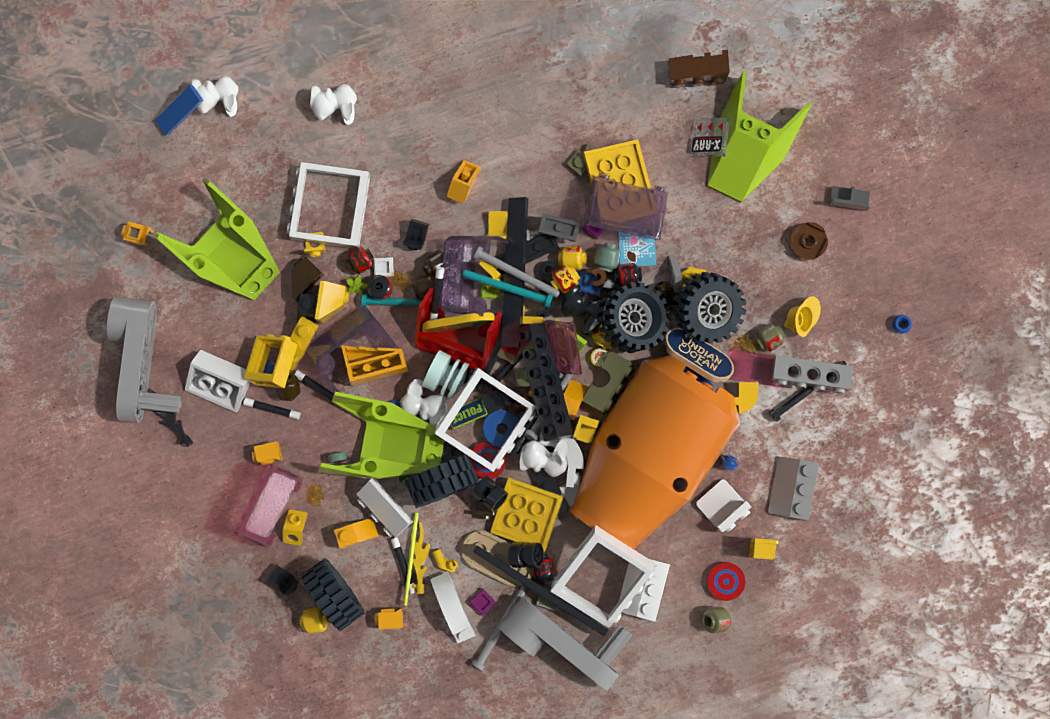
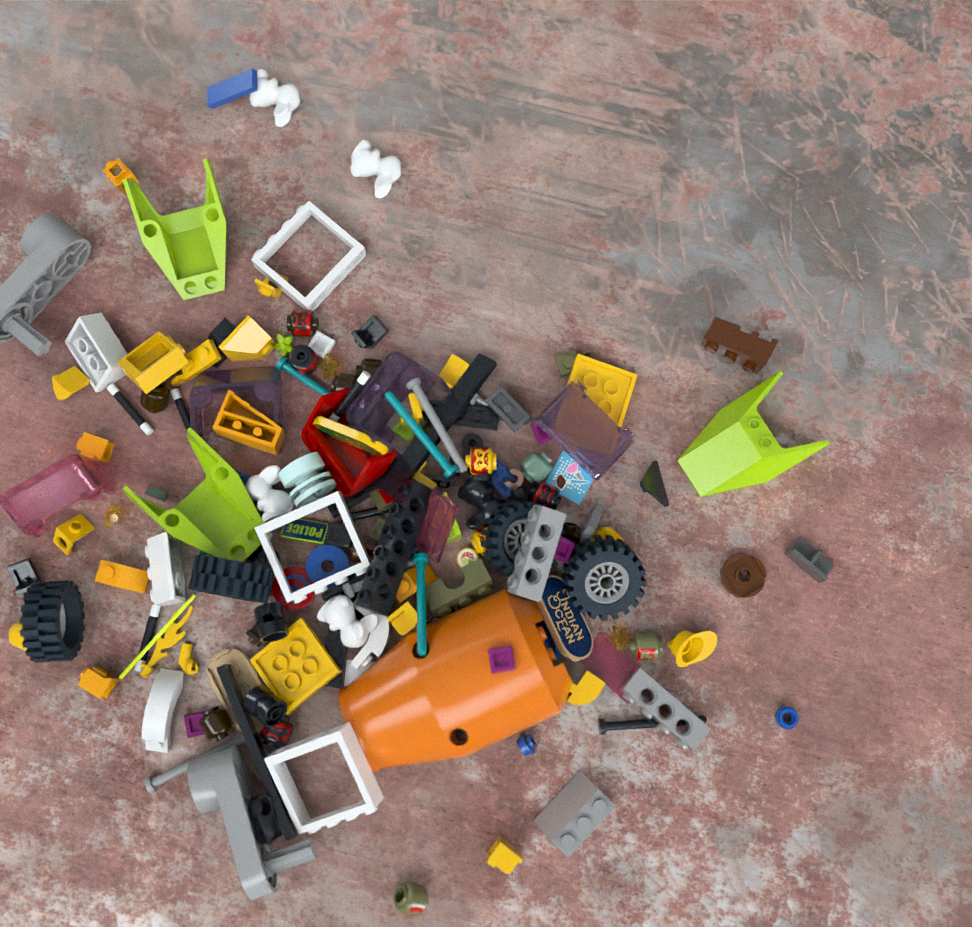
camera: 30 degrees right, 5 degrees down
black piece [148,389,193,447] -> none
dark brown slope [292,256,324,302] -> none
light orange slope [447,160,481,204] -> none
yellow head [558,246,587,270] -> none
white slope [619,559,670,621] -> none
clear tile [689,118,730,157] -> none
white bracket [696,480,752,533] -> none
red tile [707,562,746,601] -> none
none -> yellow tile [52,366,90,400]
none -> dark brown head [199,705,234,742]
none -> black piece [248,794,282,846]
none -> teal bar [413,553,429,656]
none -> magenta tile [488,645,516,674]
none -> light grey brick [507,505,566,602]
none -> magenta tile [554,536,575,564]
none -> black piece [640,461,669,507]

